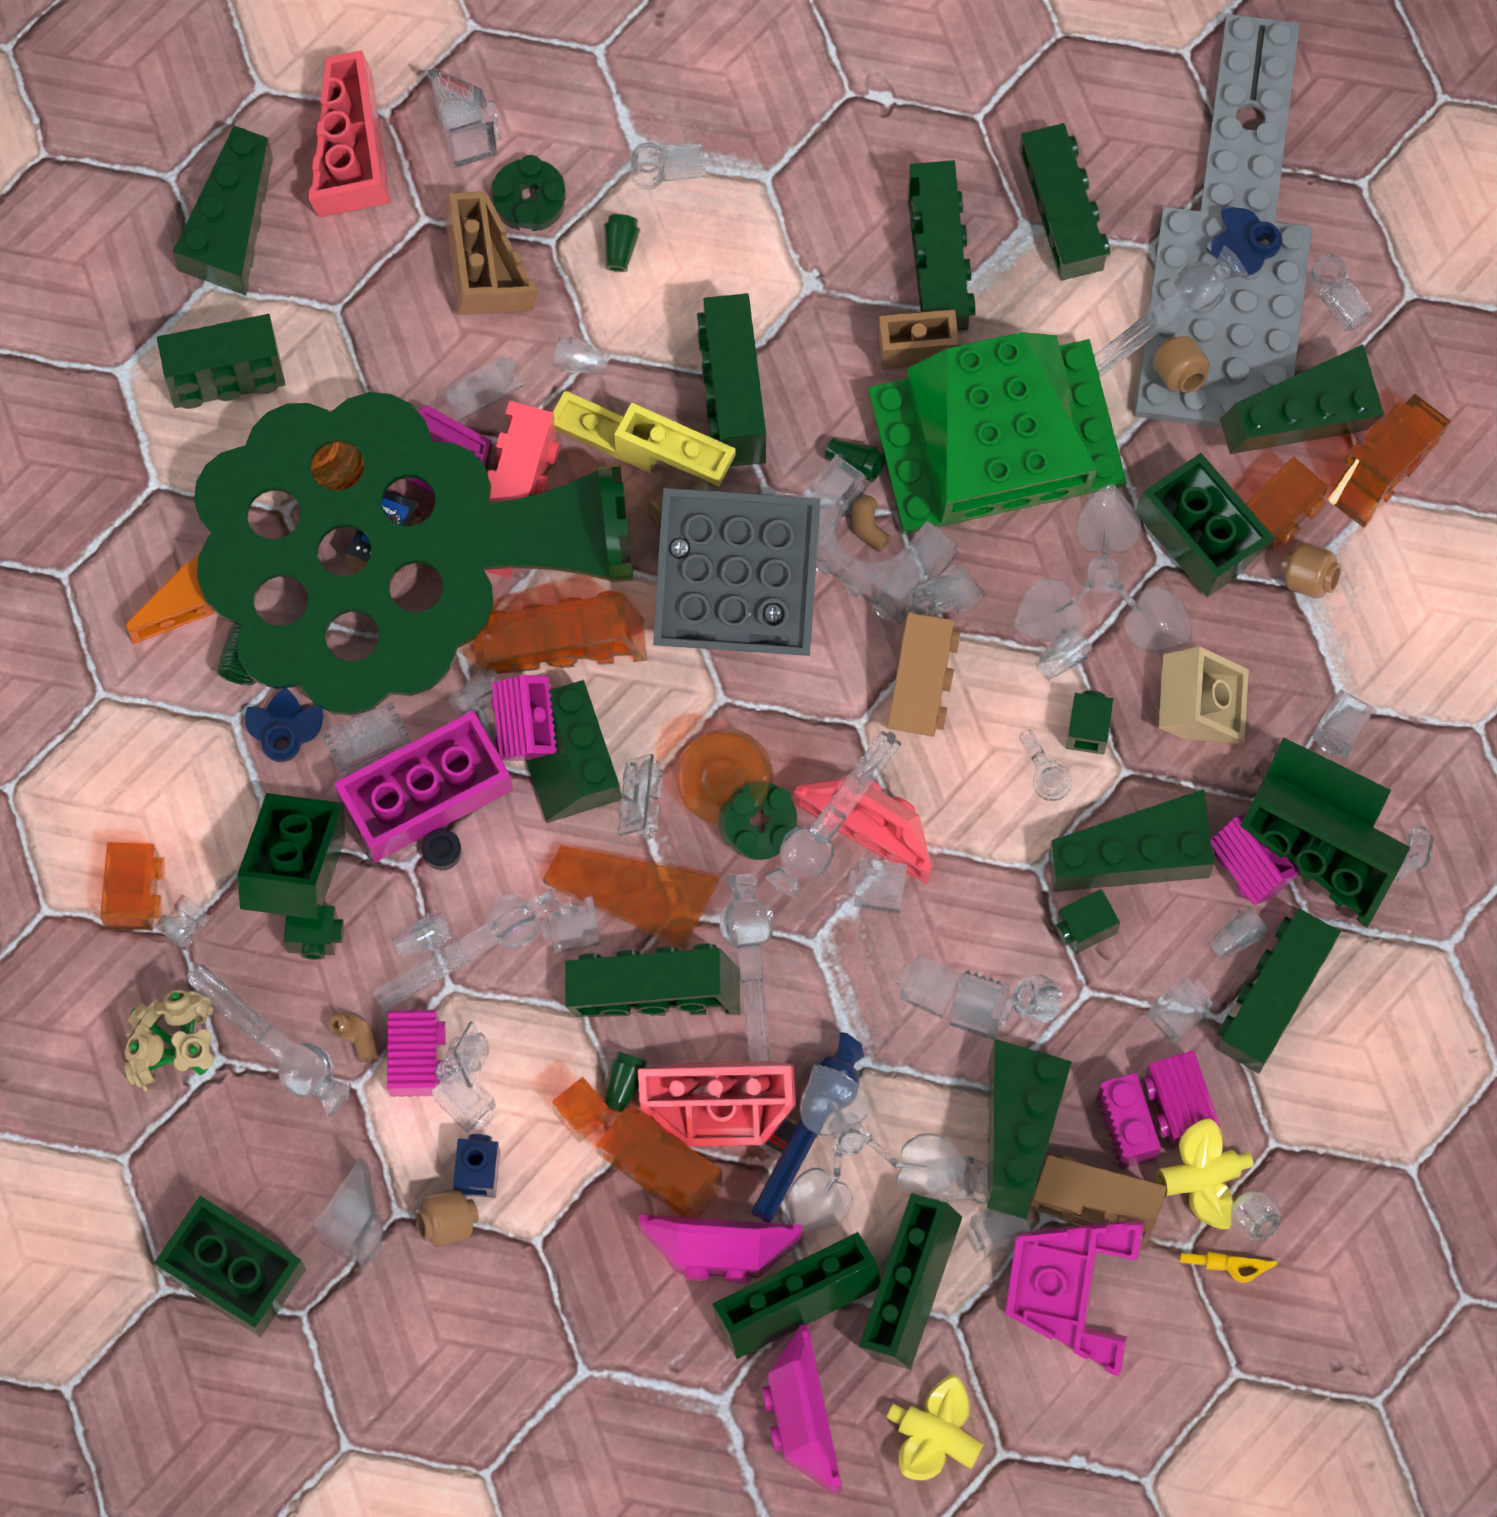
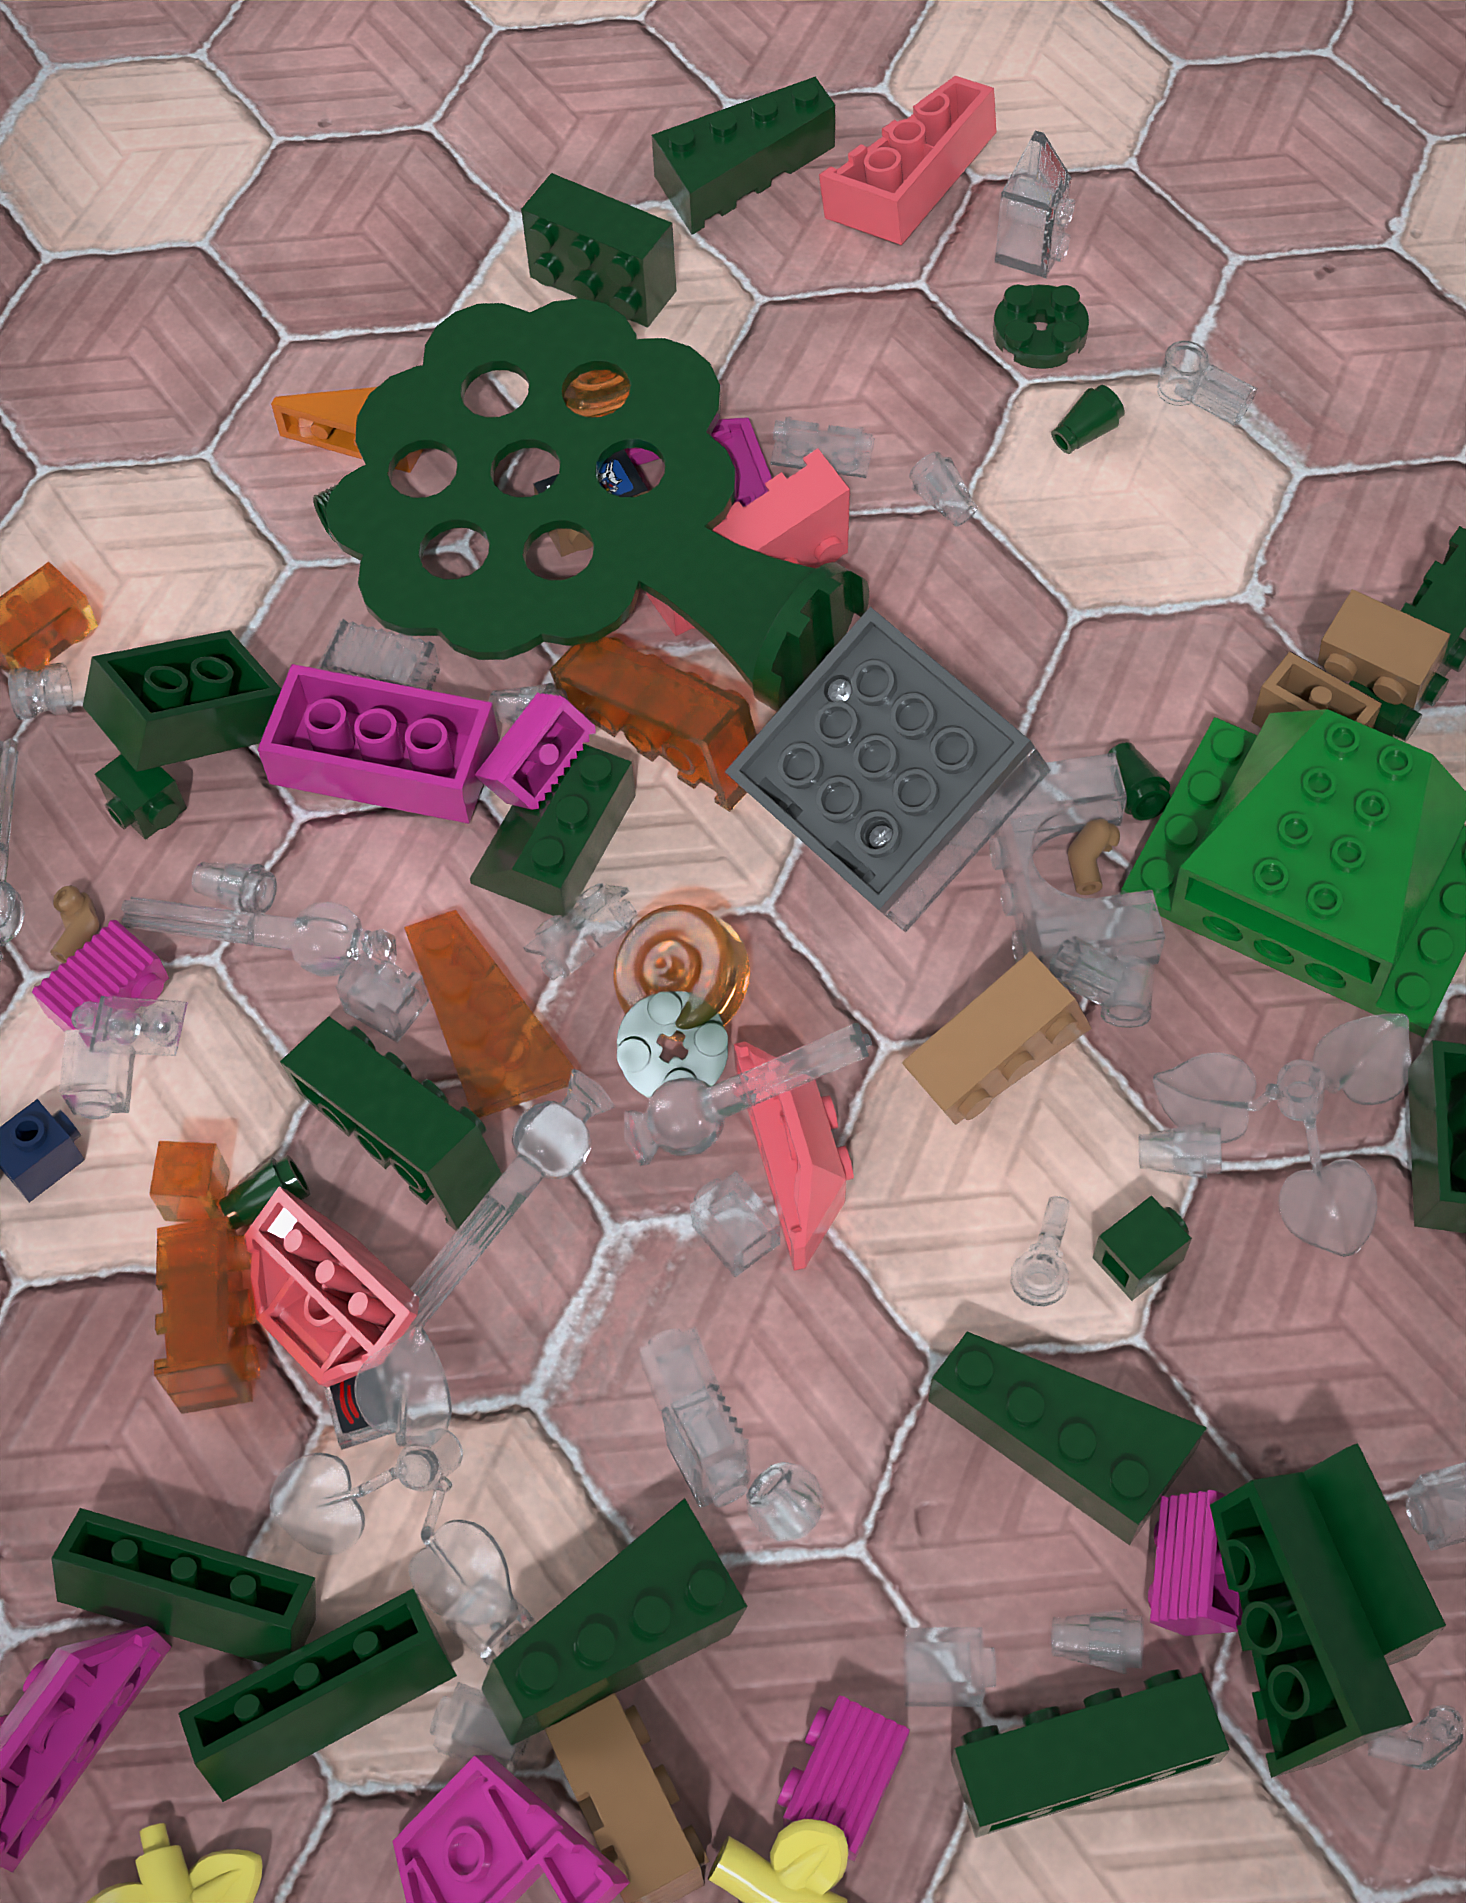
camera: 45 degrees right, 10 degrees down
dark blue plate [245,688,324,762] -> none
black tile [422,829,462,870] -> none
medium nougat wedge [445,191,538,315] -> none
light yellow bracket [553,390,736,487] -> none
dark pink wedge [639,1214,802,1283] -> none
dark green brick [697,293,766,467] -> none
dark blue piece [751,1032,864,1223] -> none
dark green brick [1055,889,1120,954] -> none
dark pink brick [1096,1073,1161,1169] -> none
tan slope [1159,646,1249,744] -> none
none -> medium nougat brick [1317,589,1450,709]

